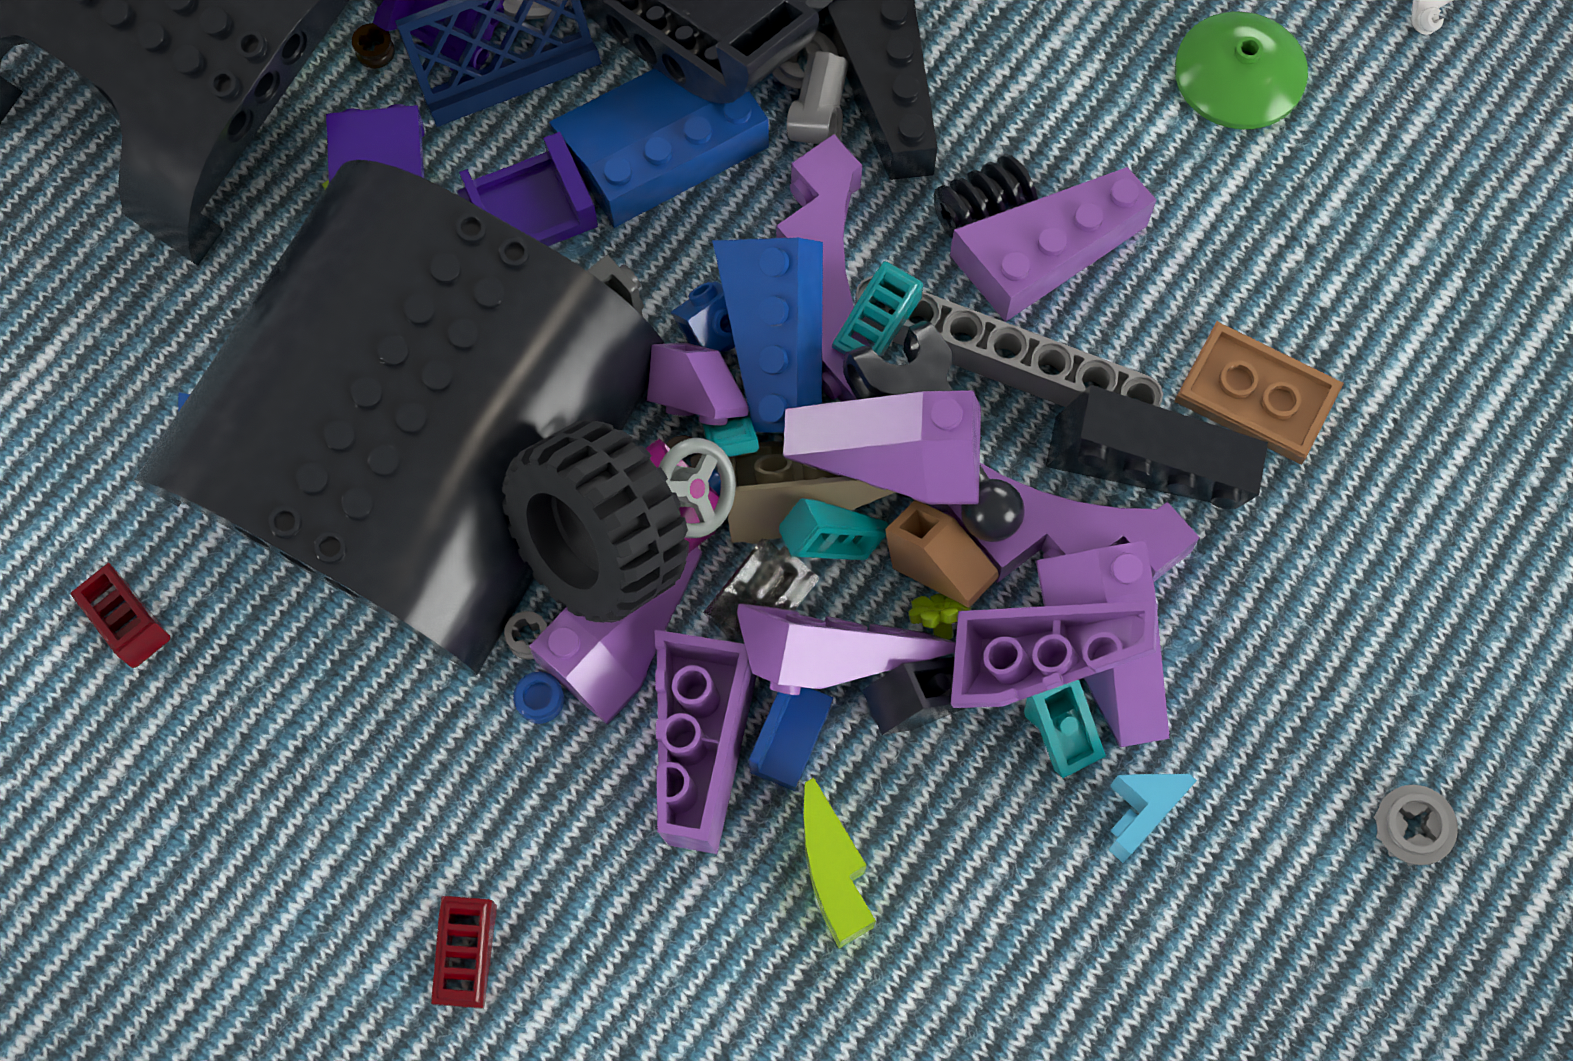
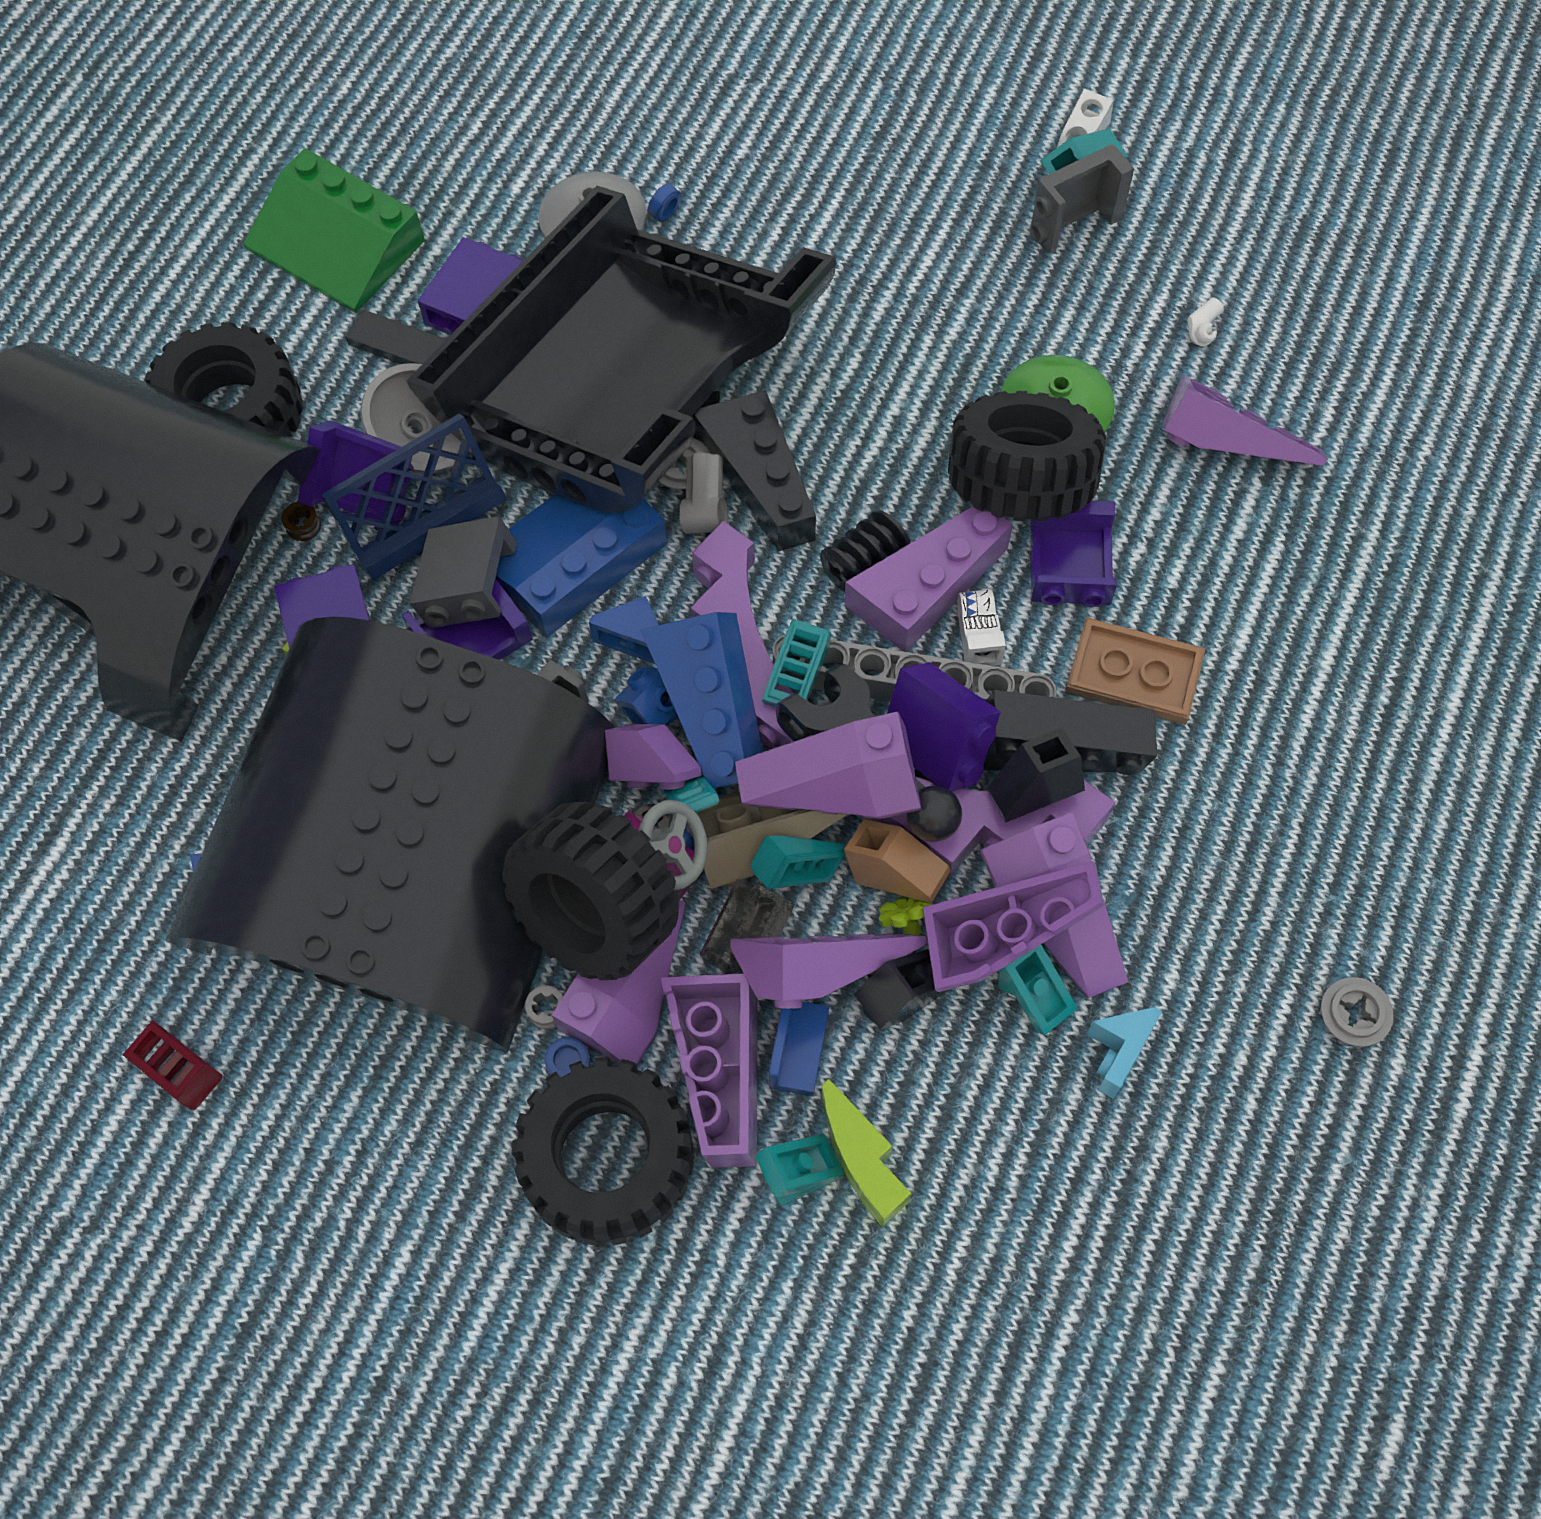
camera: 10 degrees left, 5 degrees down
dark red slope [431,896,497,1009] -> none
none -> dark grey panel [410,516,517,628]
none -> black tyre [512,1057,694,1246]
none -> blue slope [588,596,659,664]
none -> teal slope [755,1133,845,1205]
none -> dark purple brick [887,662,1001,791]
none -> black tyre [948,391,1106,522]
none -> white leg [957,589,1006,666]
none -> black slope [987,728,1085,823]
none -> dark purple panel [1030,501,1116,607]
none -> medium lavender wedge [1162,374,1328,466]

